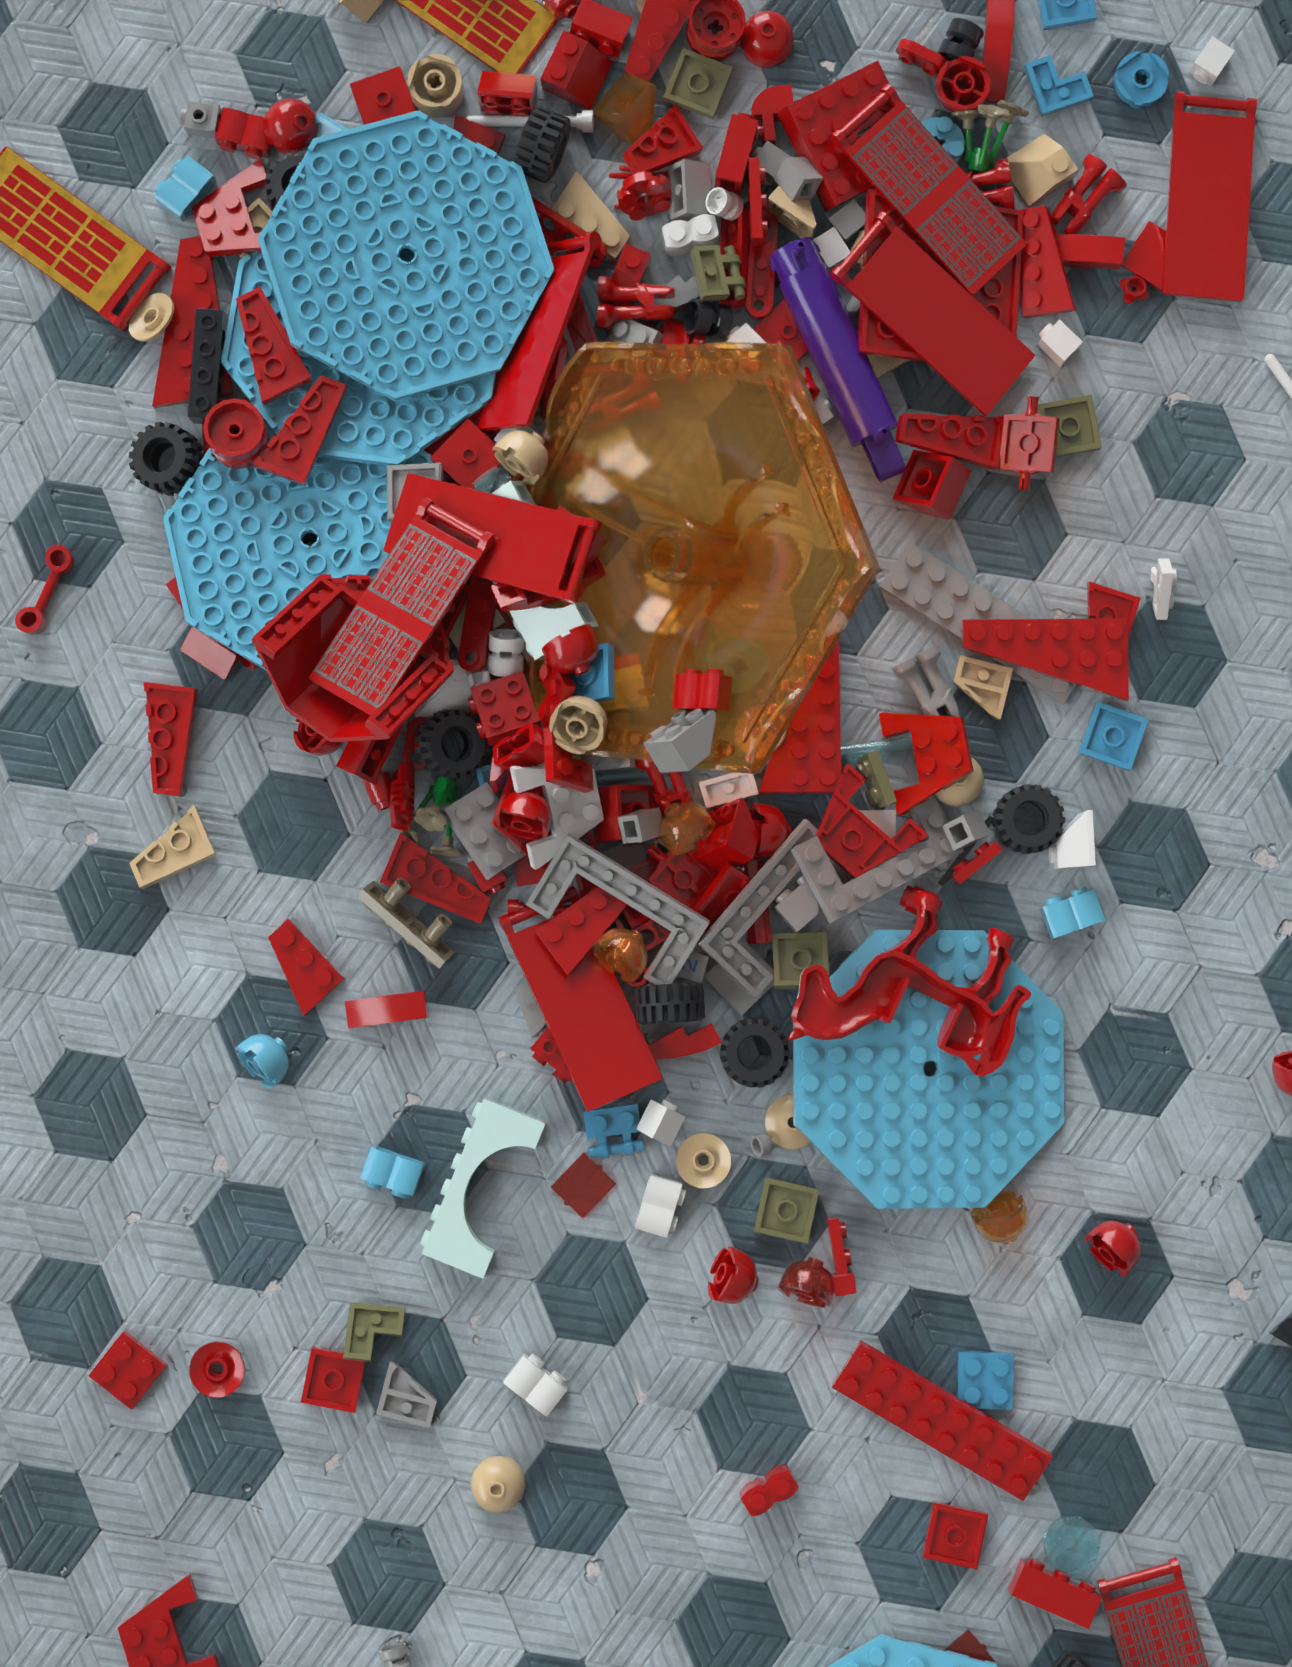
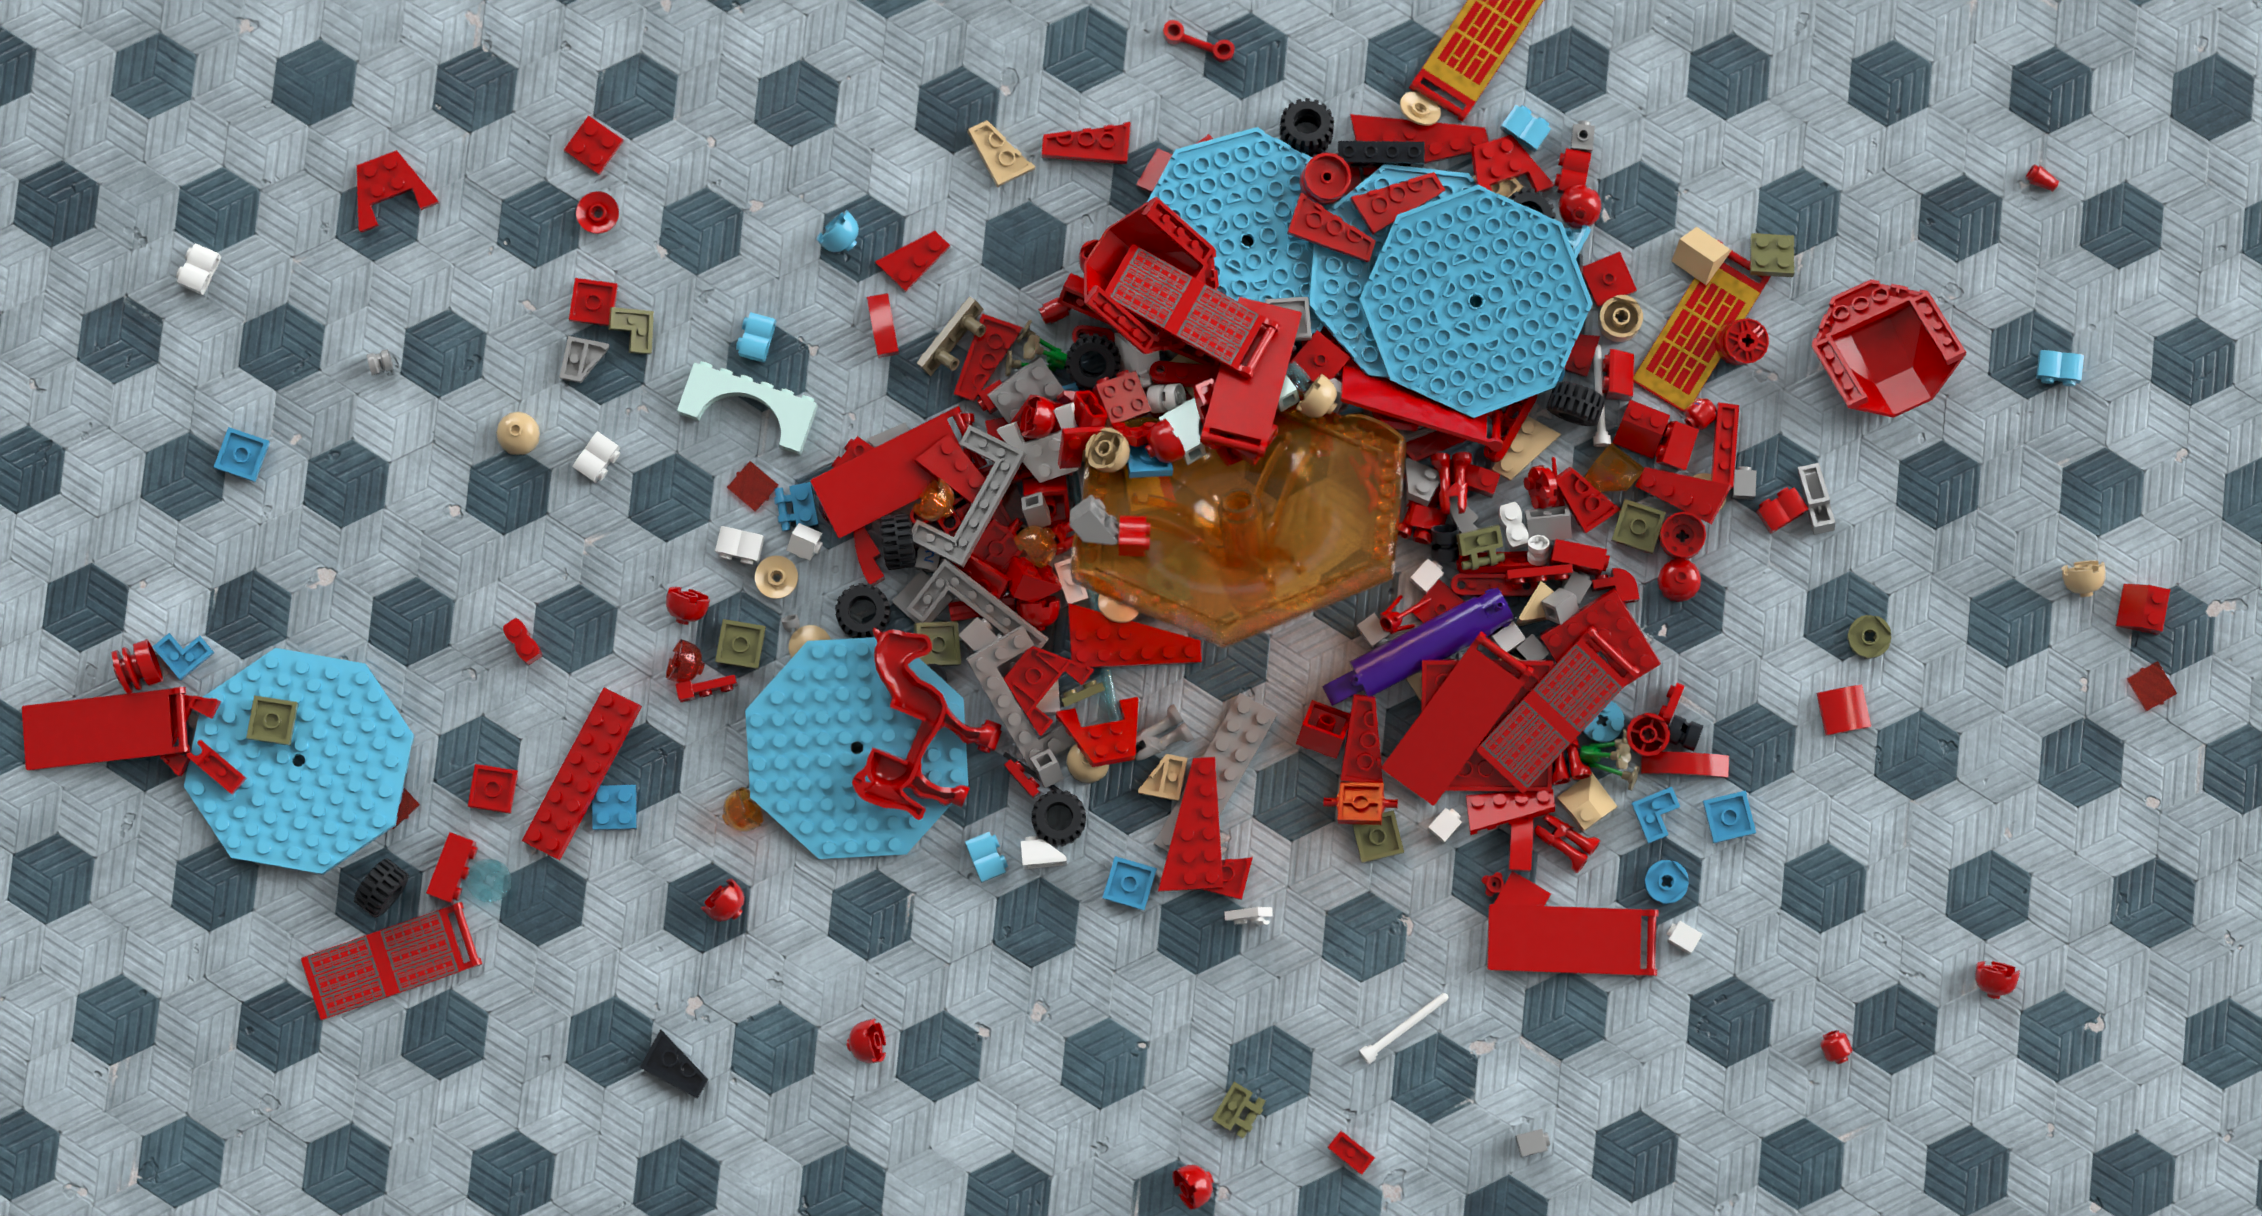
camera: 85 degrees right, 5 degrees down
red hinge [389,761,415,831] -> none

